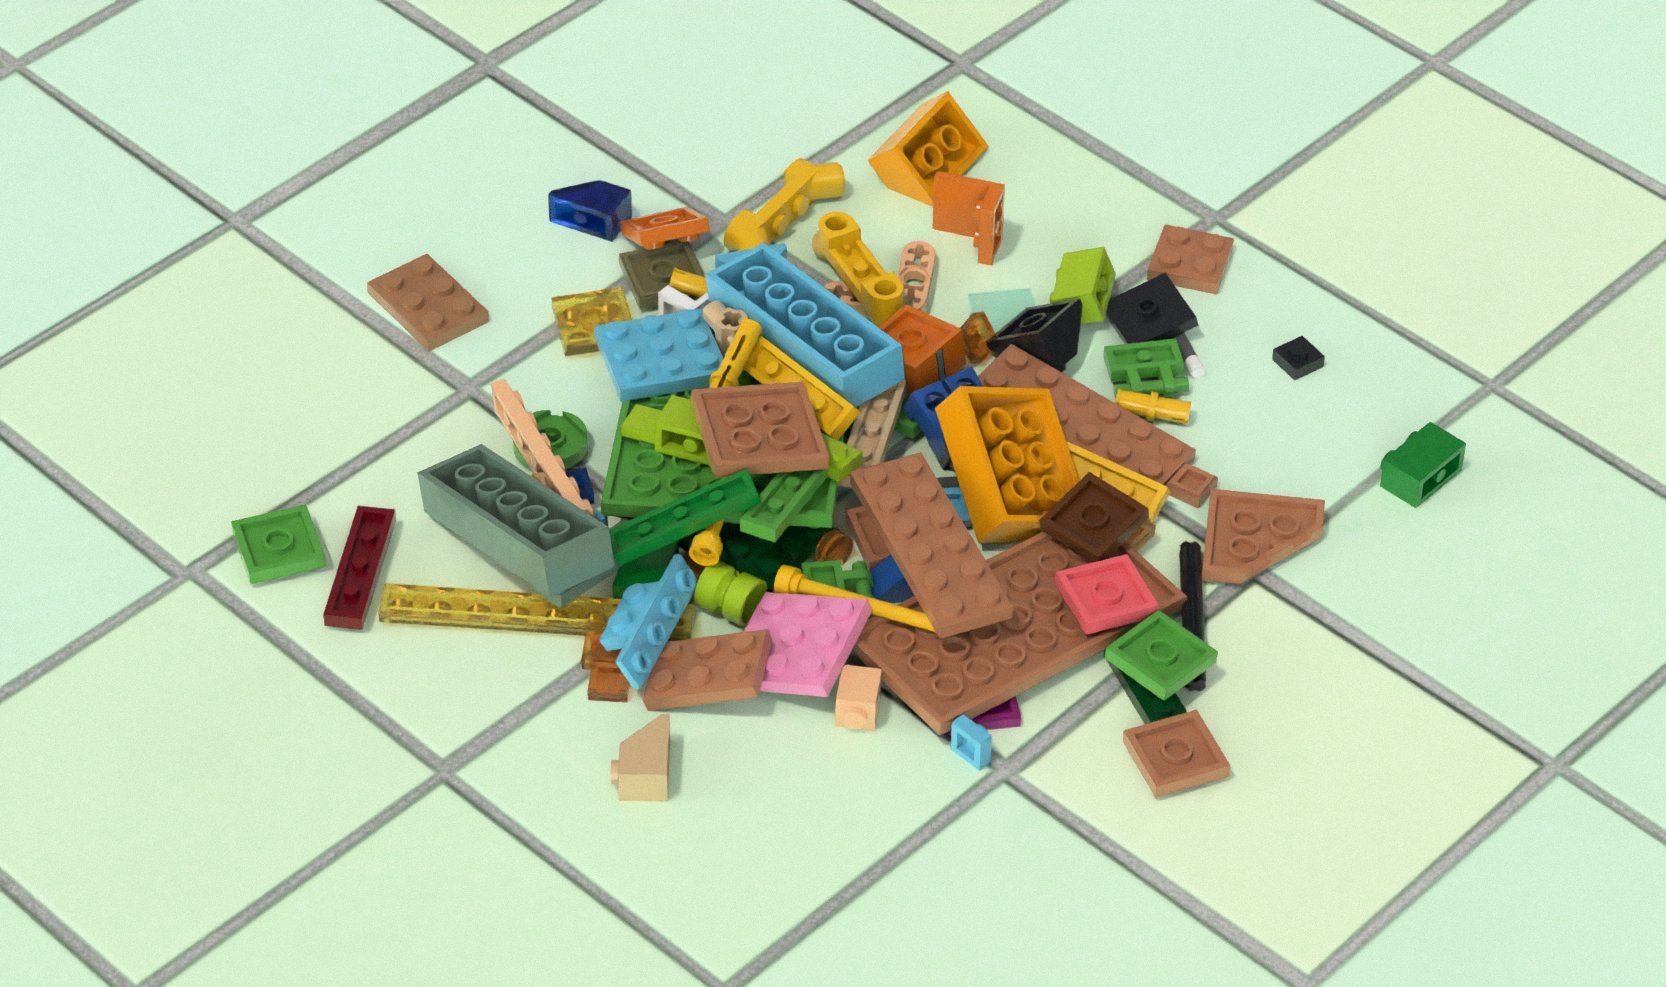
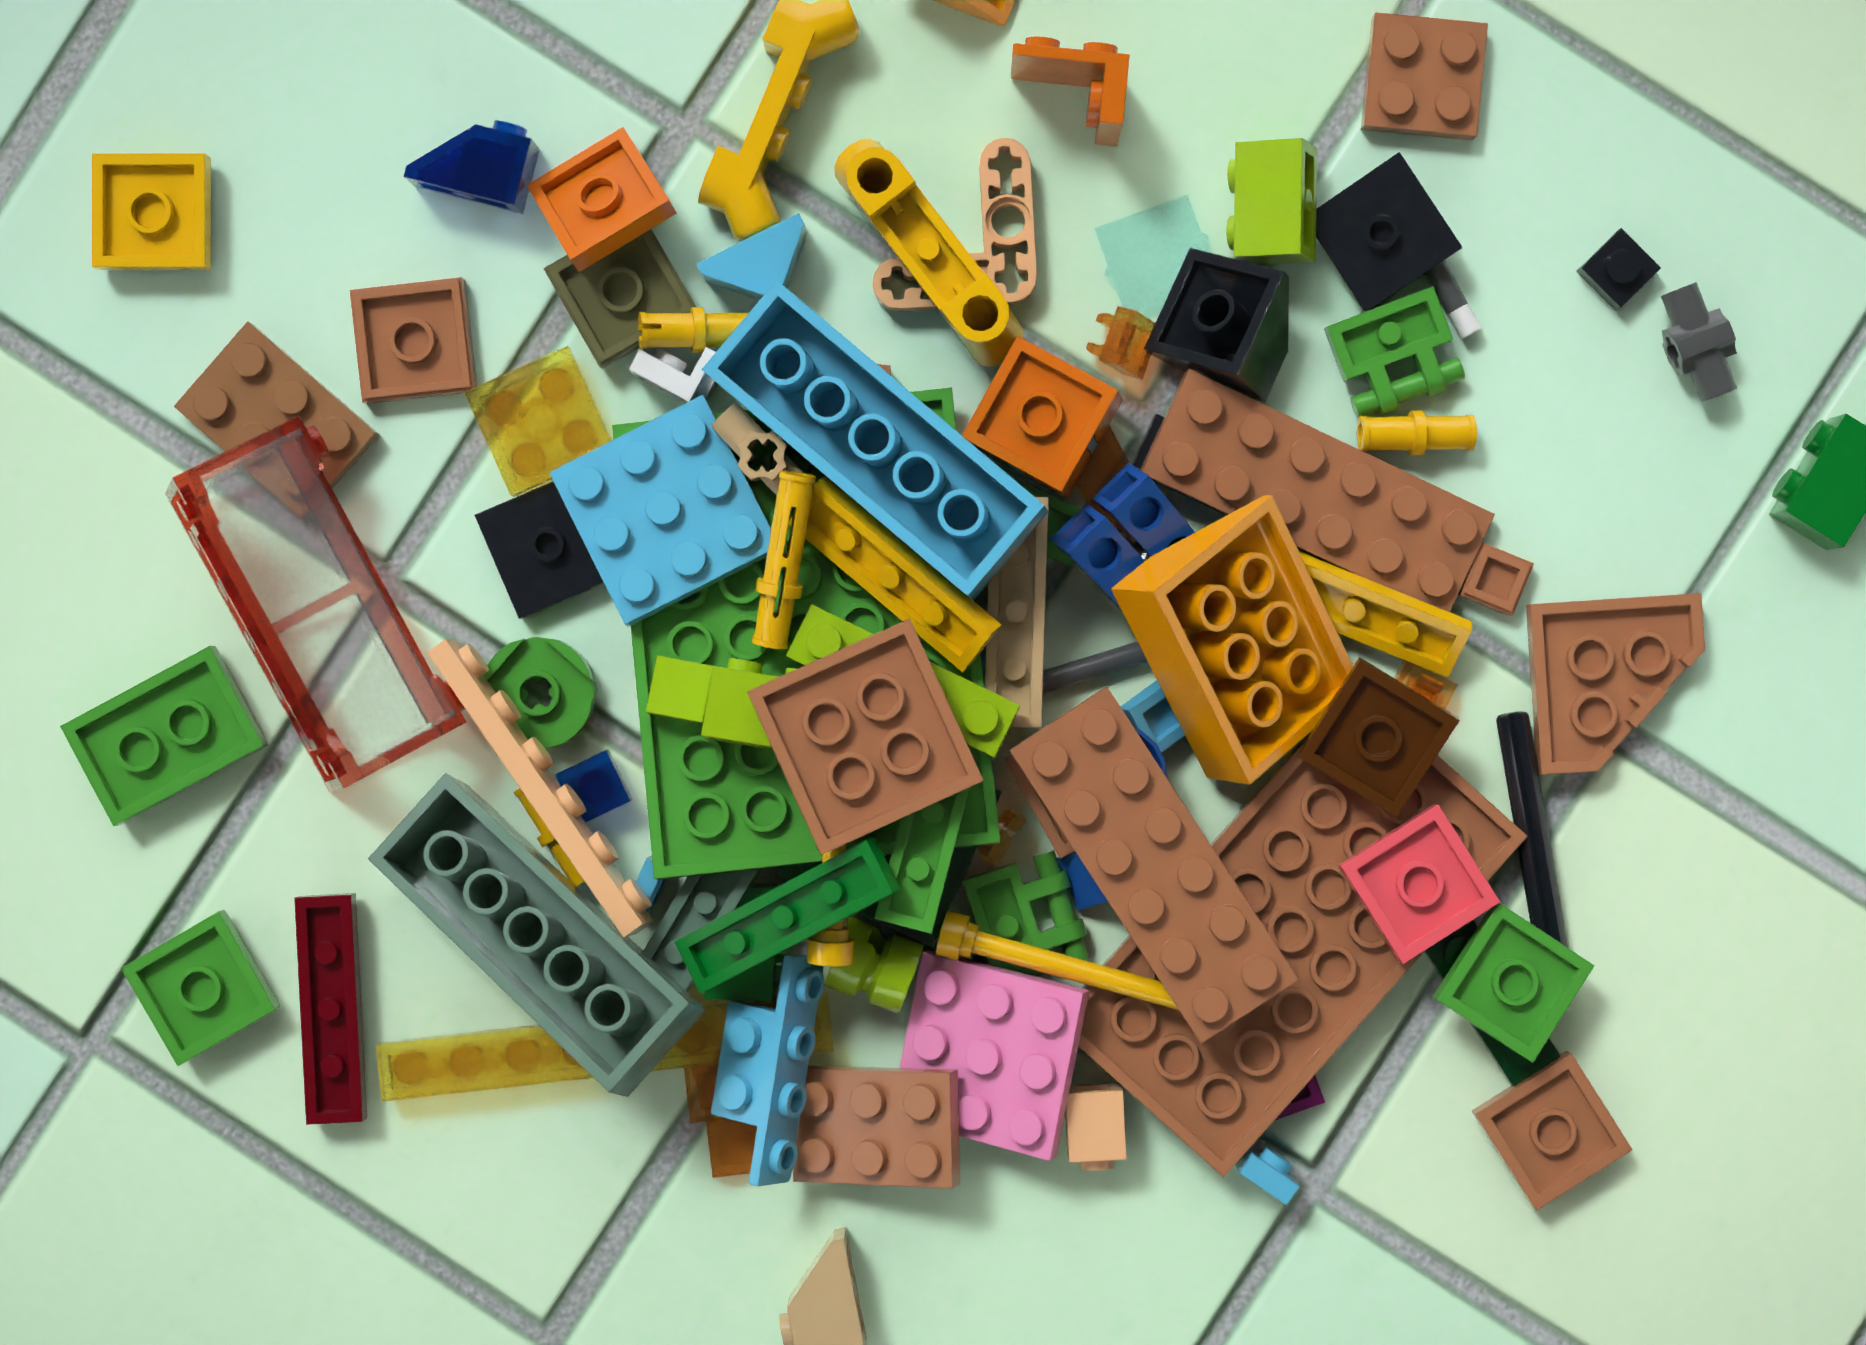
camera: 10 degrees left, 45 degrees up
none -> bright green plate [60,646,268,826]
none -> yellow plate [92,153,211,270]
none -> clear windscreen [164,415,466,792]
none -> nougat tile [350,277,478,404]
none -> black plate [474,481,604,619]
none -> dark grey axle [1661,282,1737,402]

